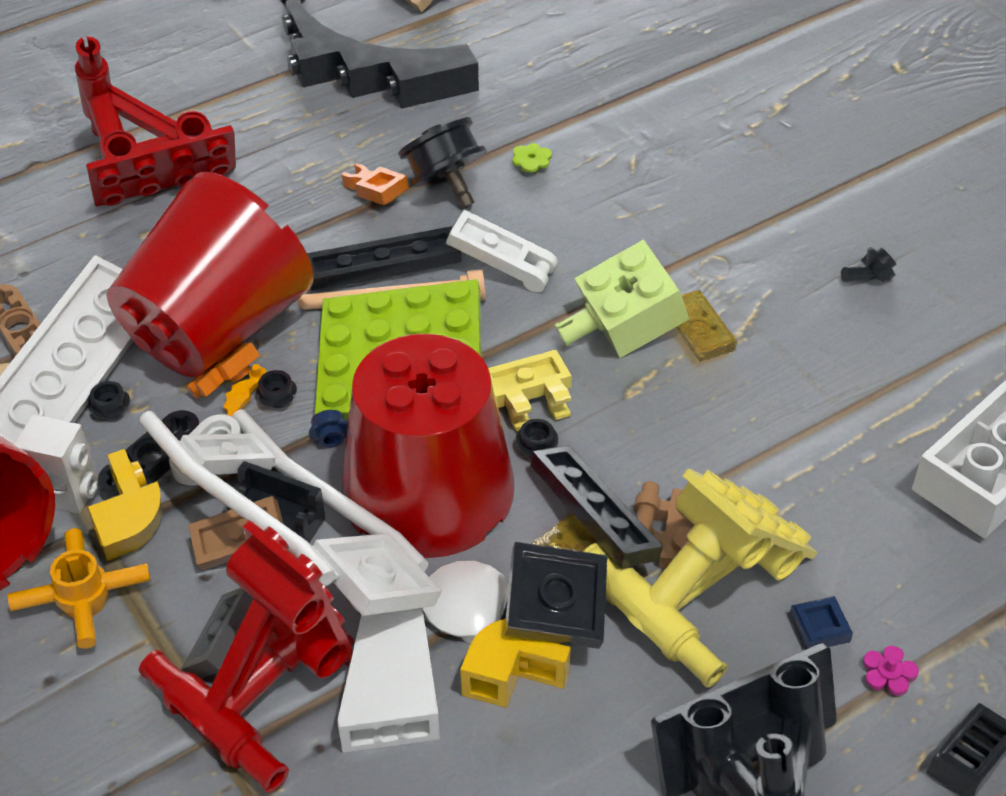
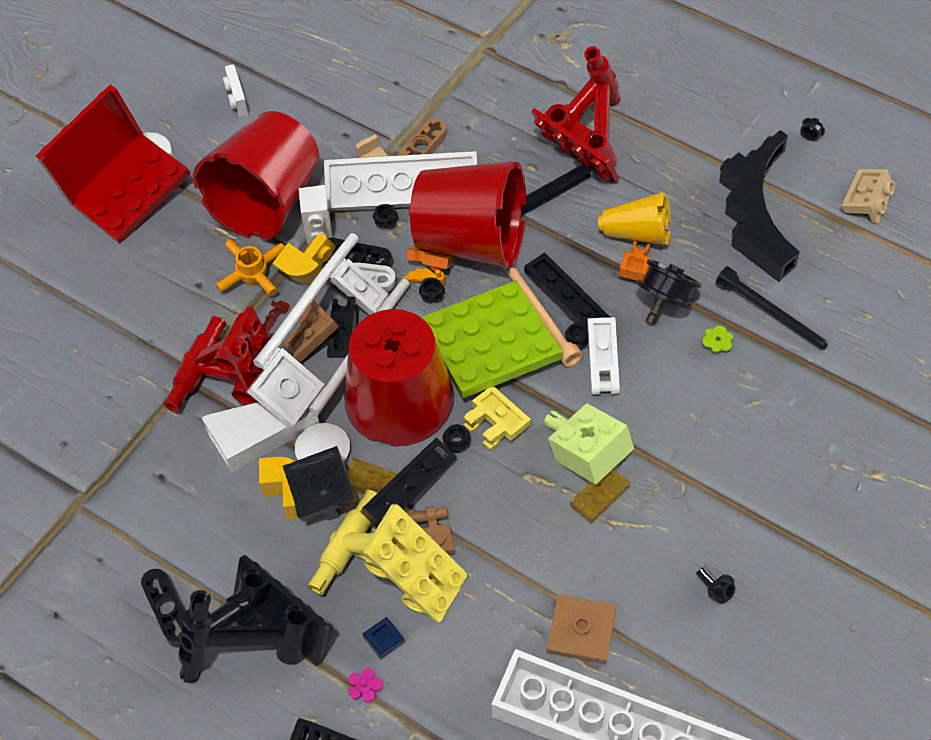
camera: 70 degrees right, 10 degrees up
none -> clear red piece [263,300,290,333]
none -> medium nougat plate [547,594,617,664]
none -> black plate [565,323,588,348]
none -> yellow cone [598,192,671,245]
none -> black piece [715,266,828,349]

